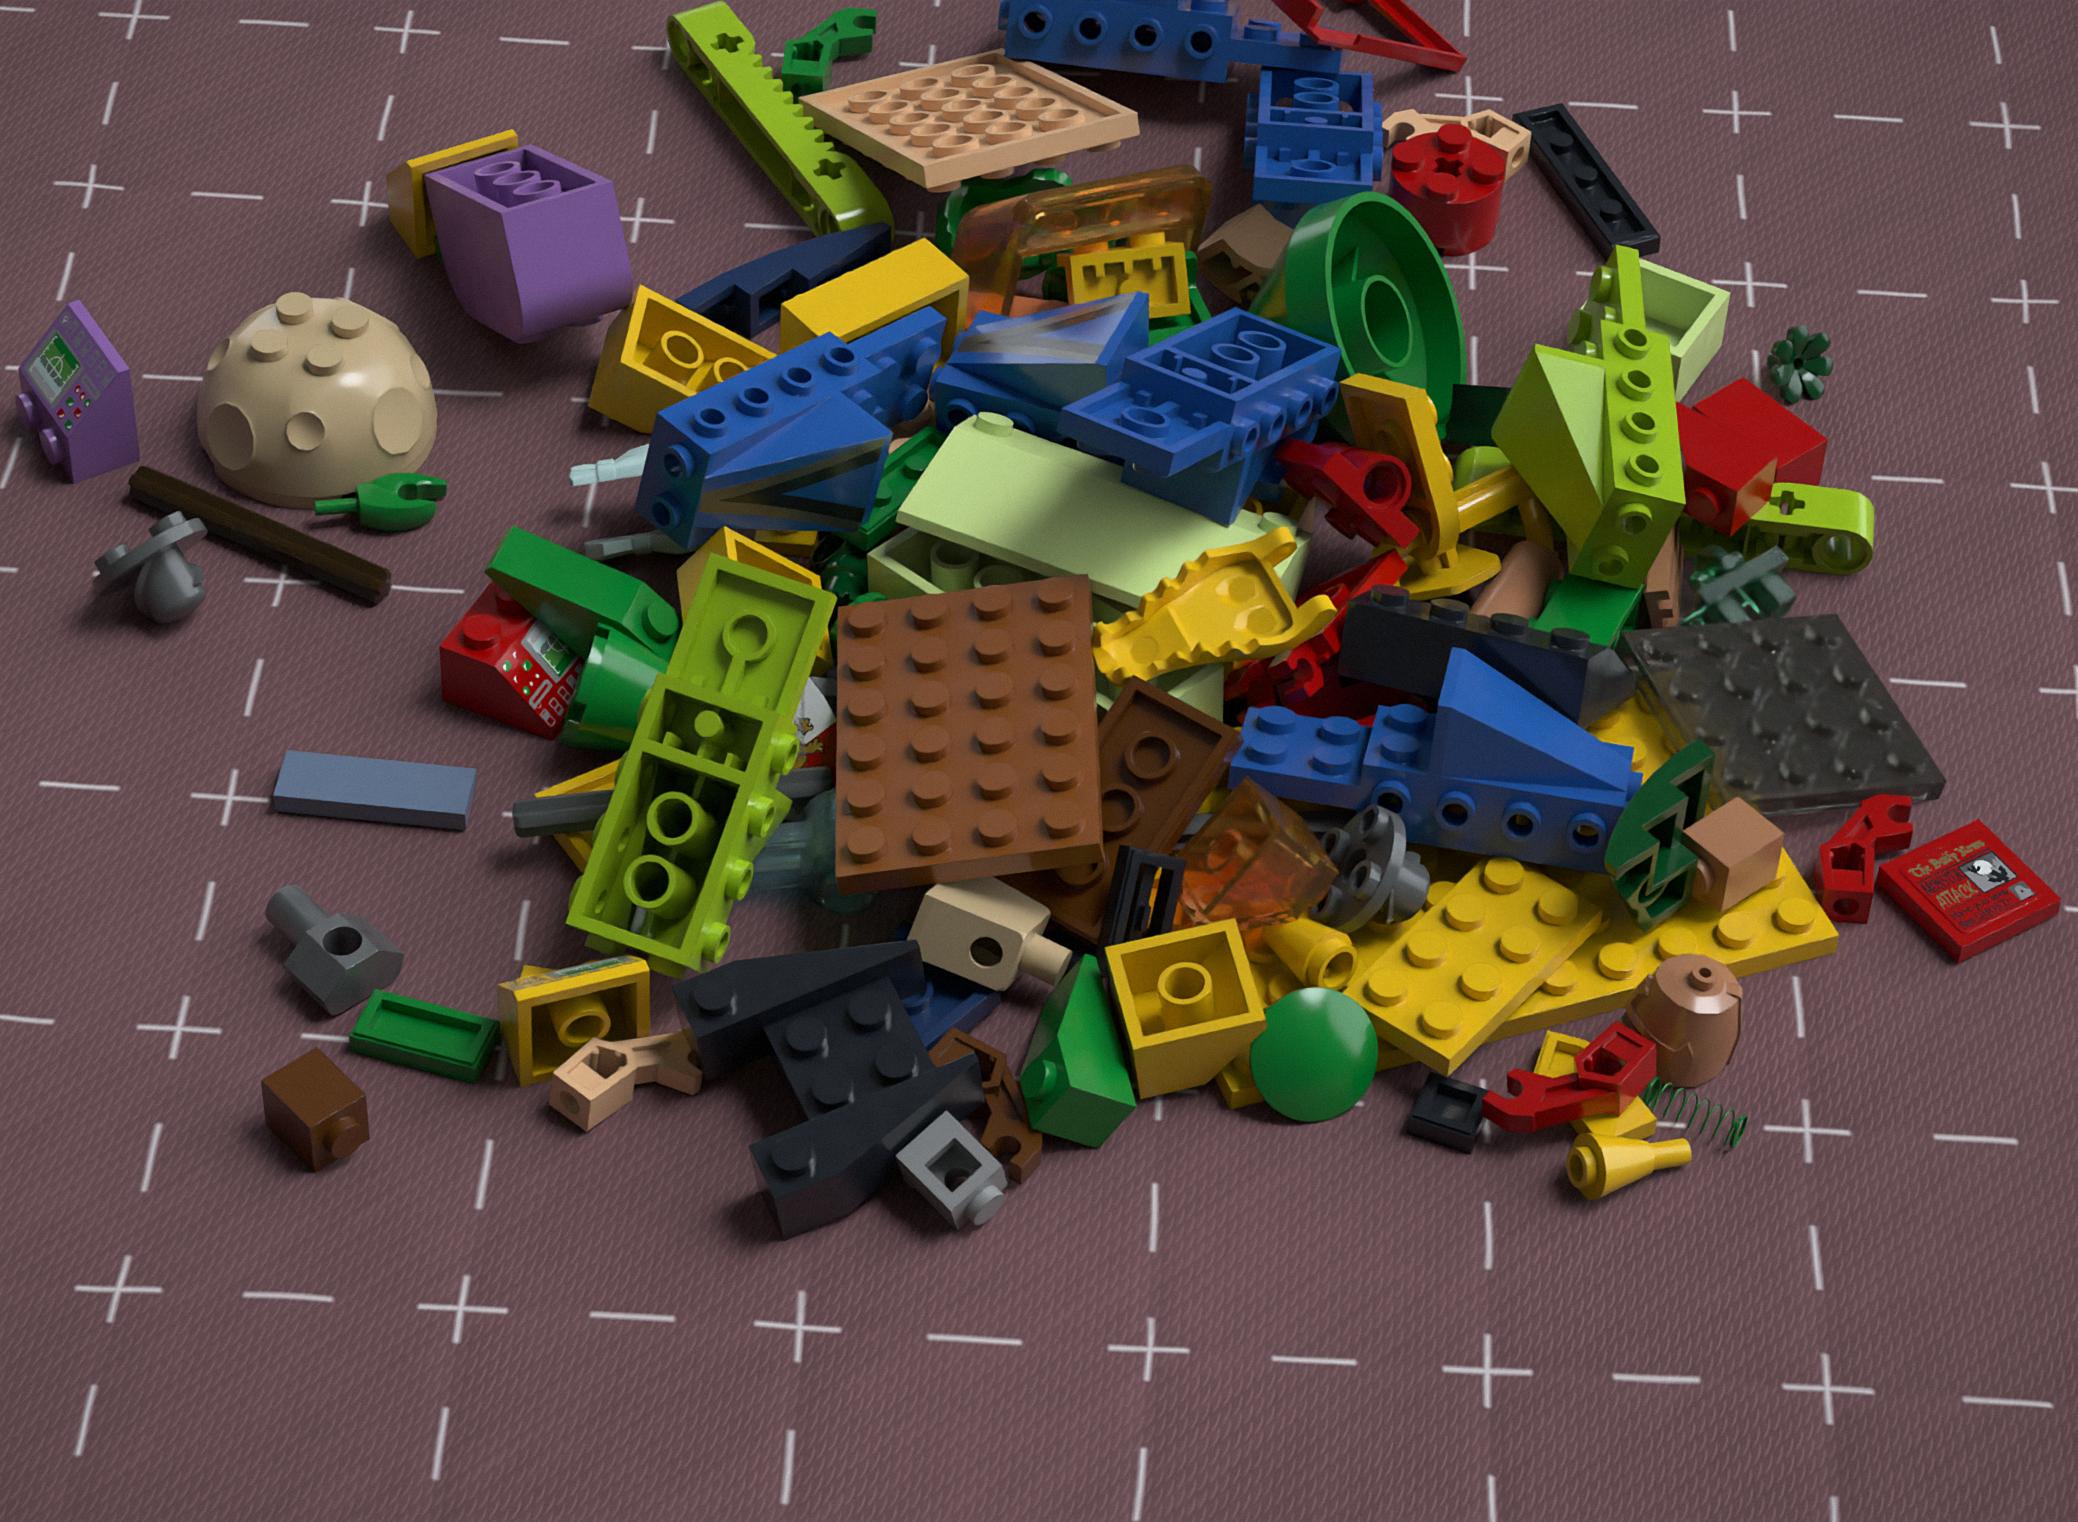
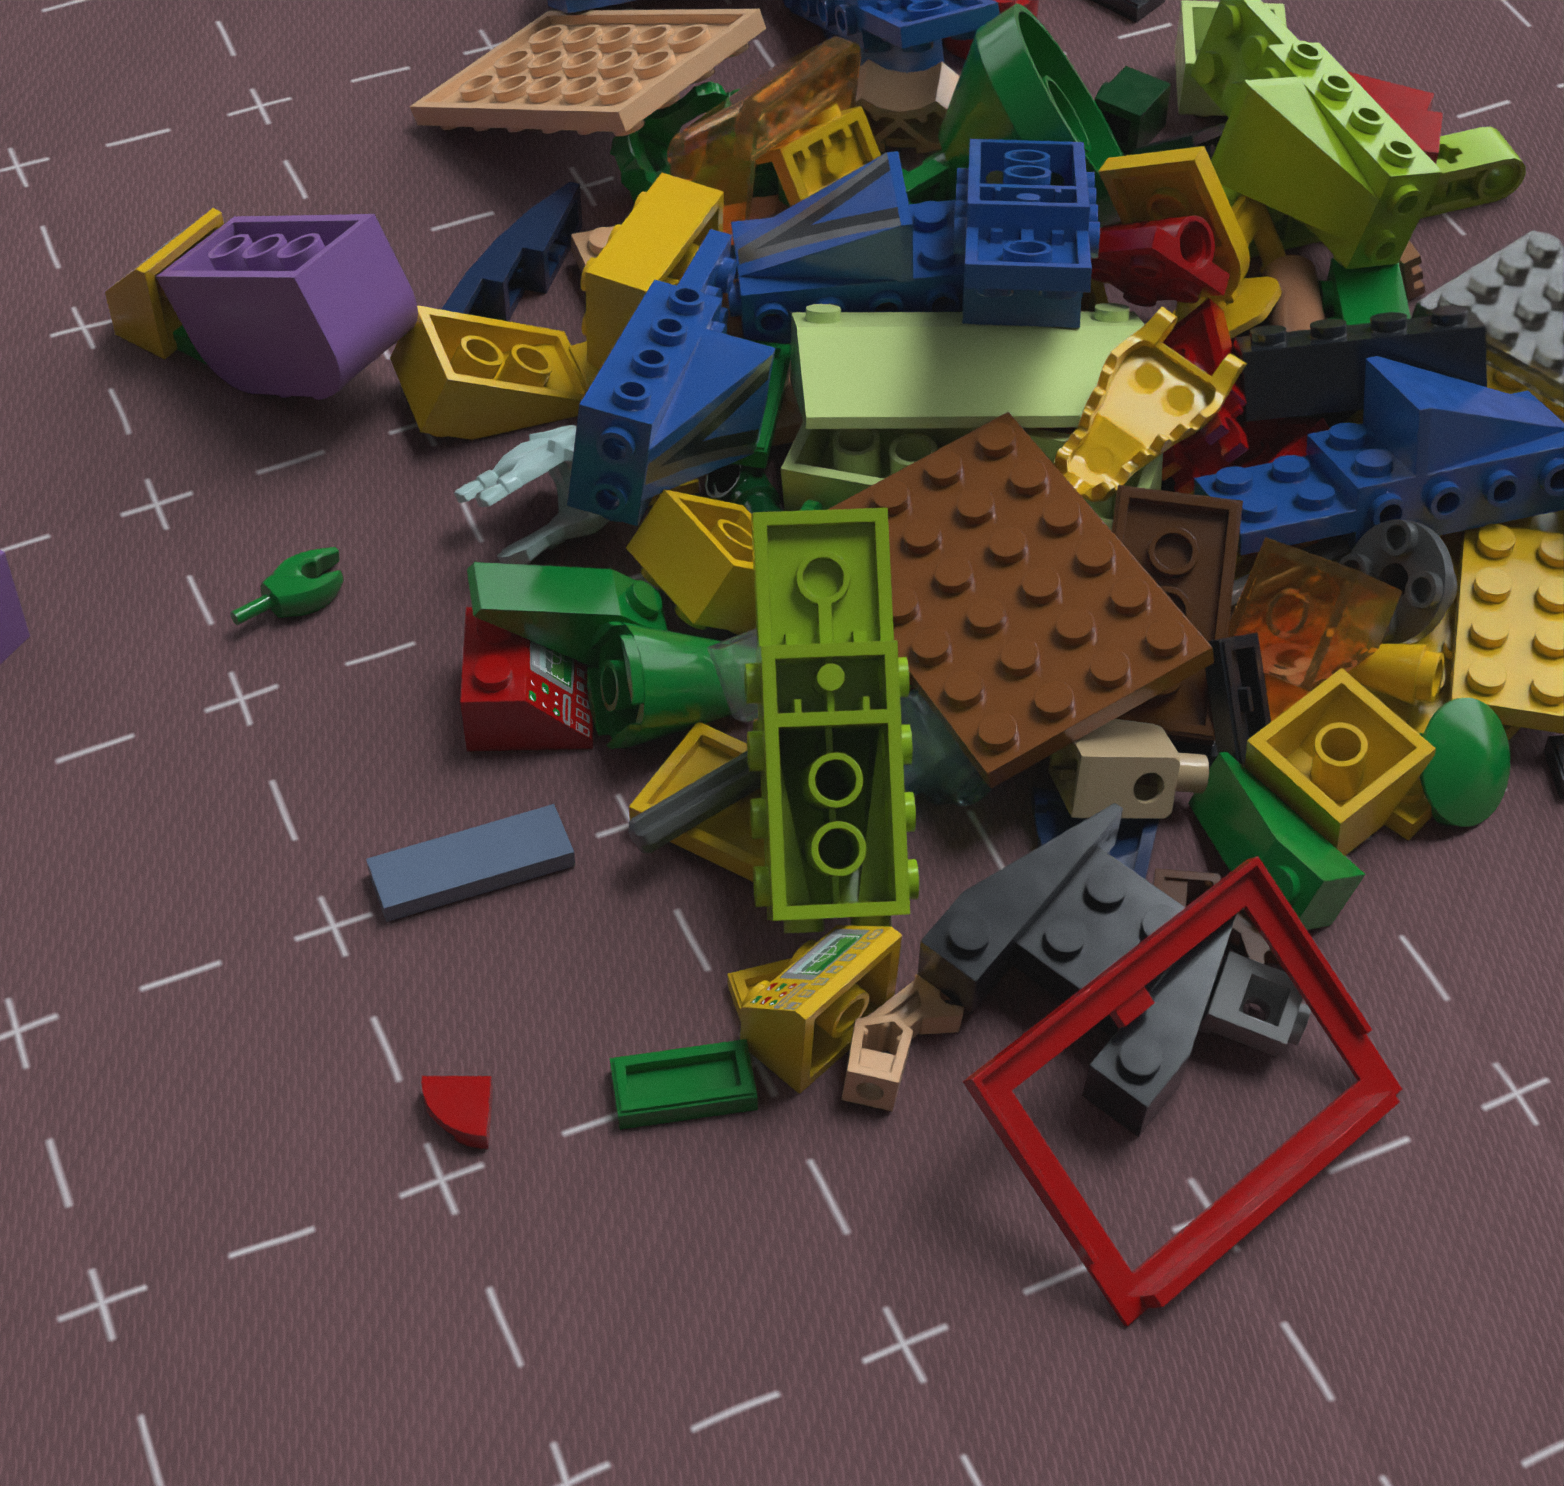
camera: 25 degrees left, 5 degrees up
dark grey plate [92,511,208,624] -> none
dark brown axle [128,465,392,603] -> none
tan rock [196,292,438,509] -> none
reddish brown brick [261,1047,370,1173] -> none
flat silver piece [265,885,404,1015] -> none
lime gear [666,1,895,242] -> none
green piece [781,7,877,104] -> none
clear green hips [1679,544,1797,649] -> none
dark green plant [1767,325,1833,403] -> none
none -> red tile [421,1076,493,1149]
none -> red door [962,856,1402,1326]
none -> dark green brick [1094,66,1171,155]

